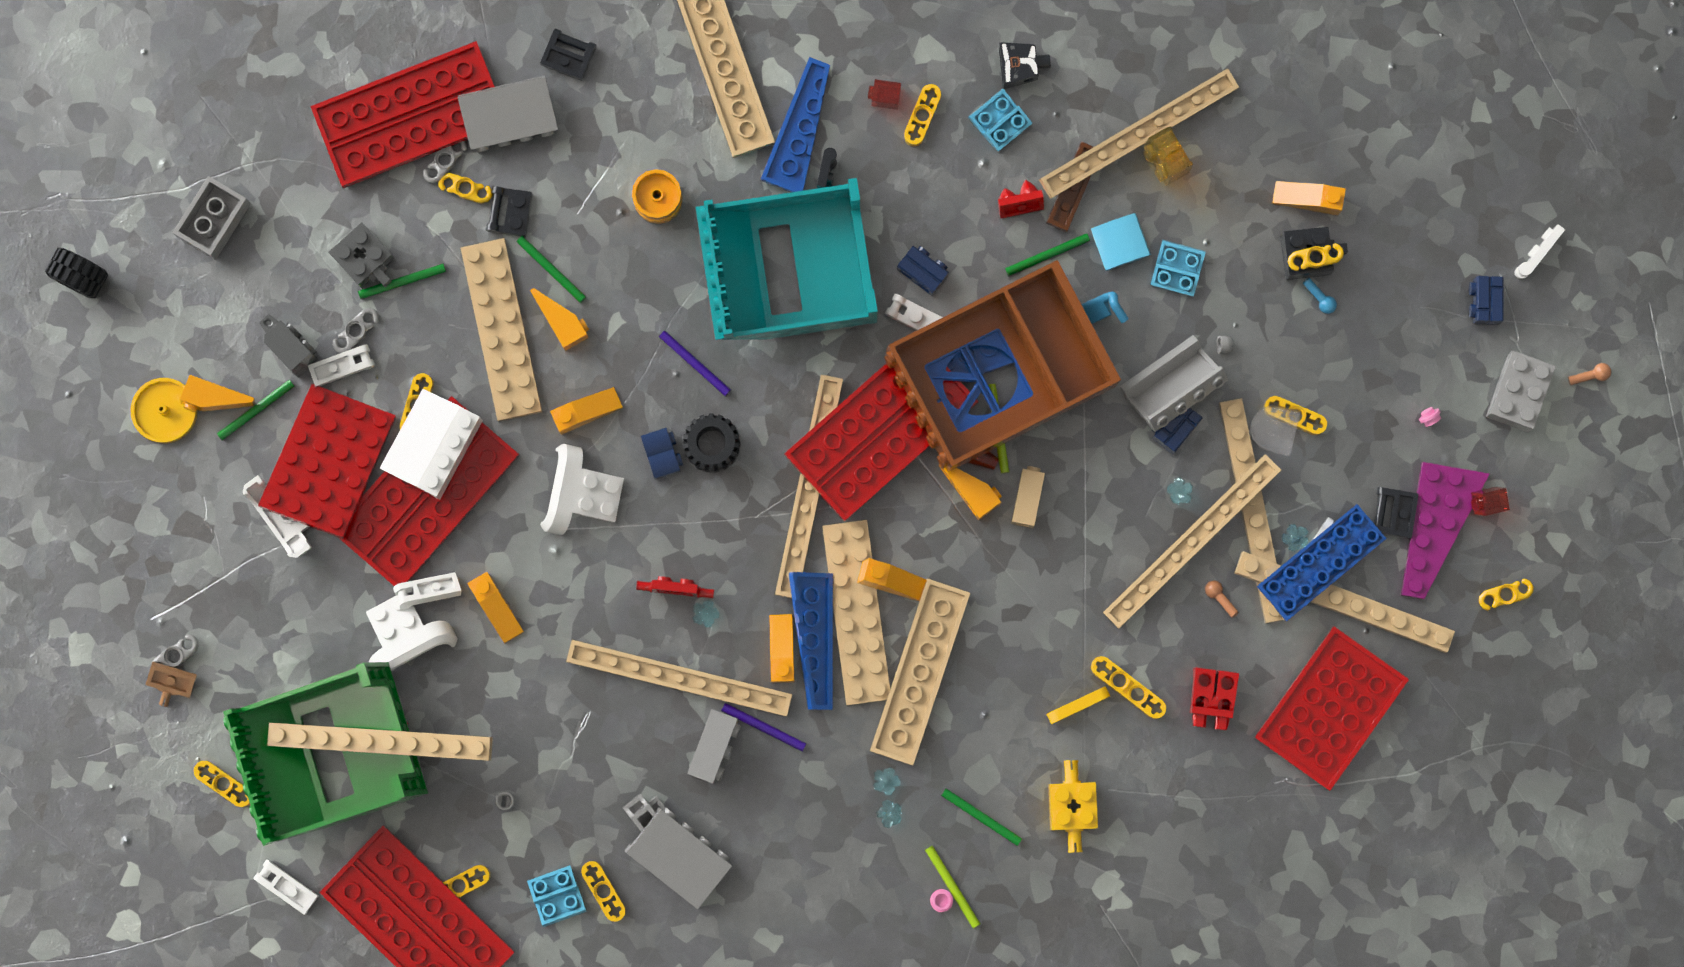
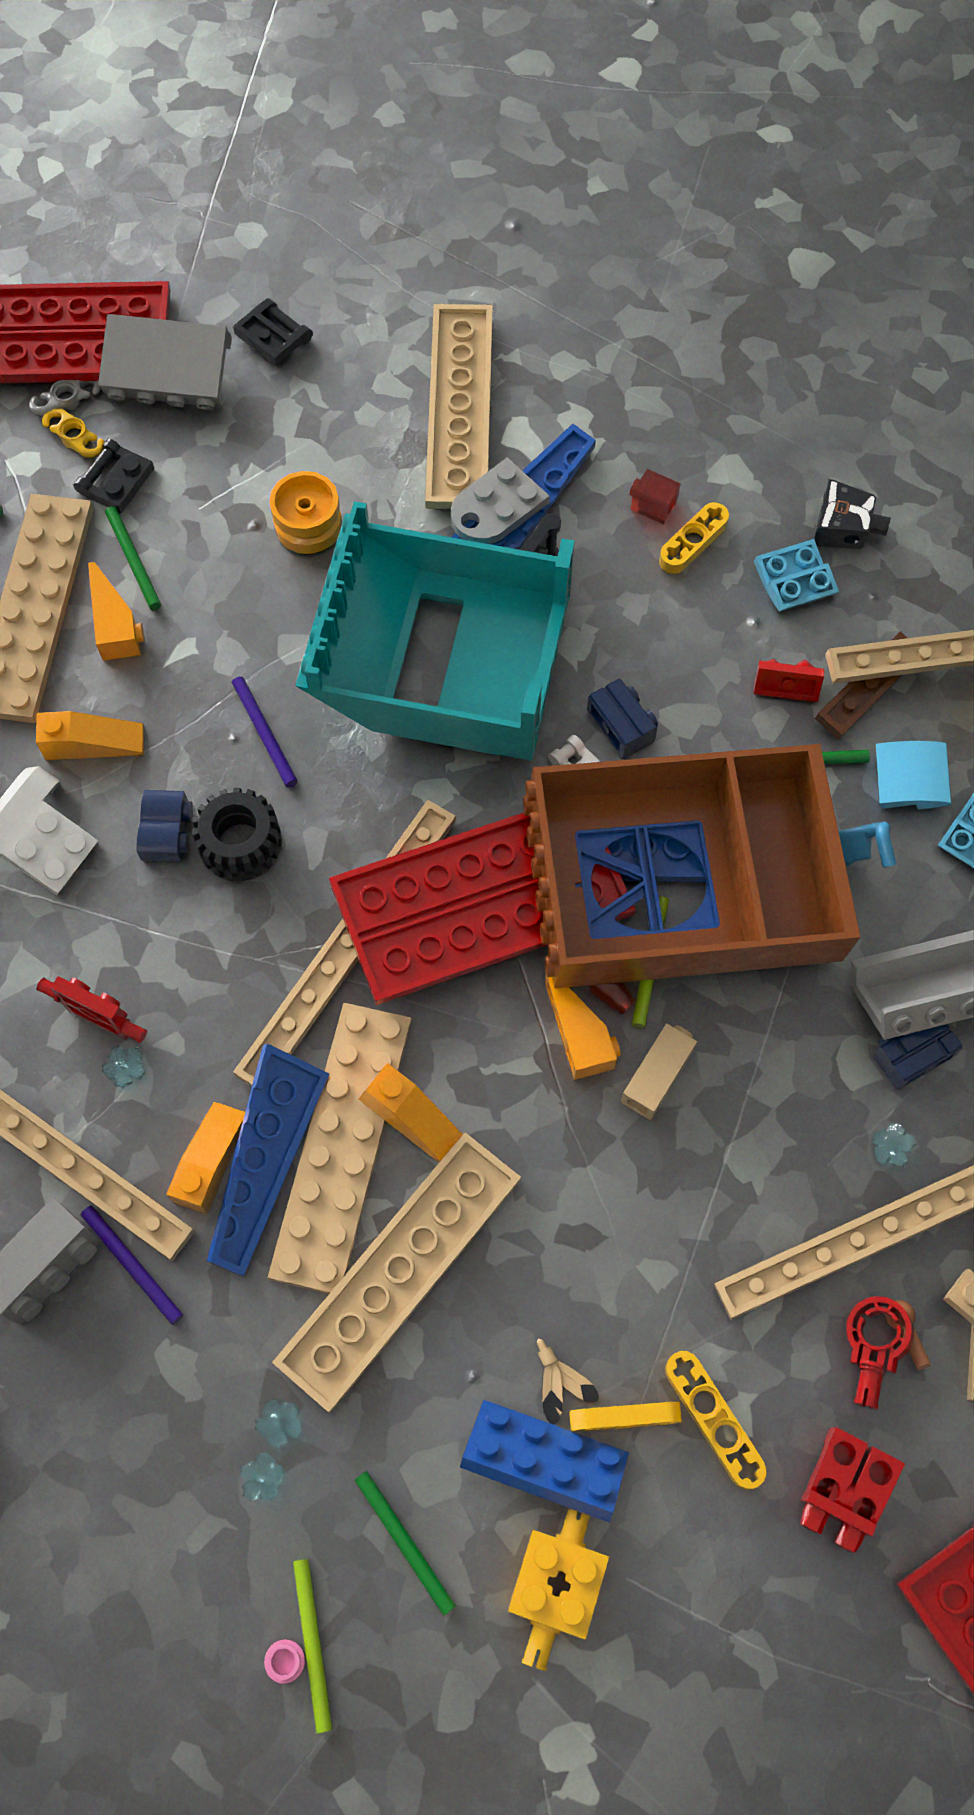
camera: 20 degrees right, 15 degrees down
none -> light grey plate [451,457,549,544]
none -> blue plate [460,1400,629,1523]
none -> tan piece [537,1339,599,1424]
none -> red pin [846,1296,914,1410]

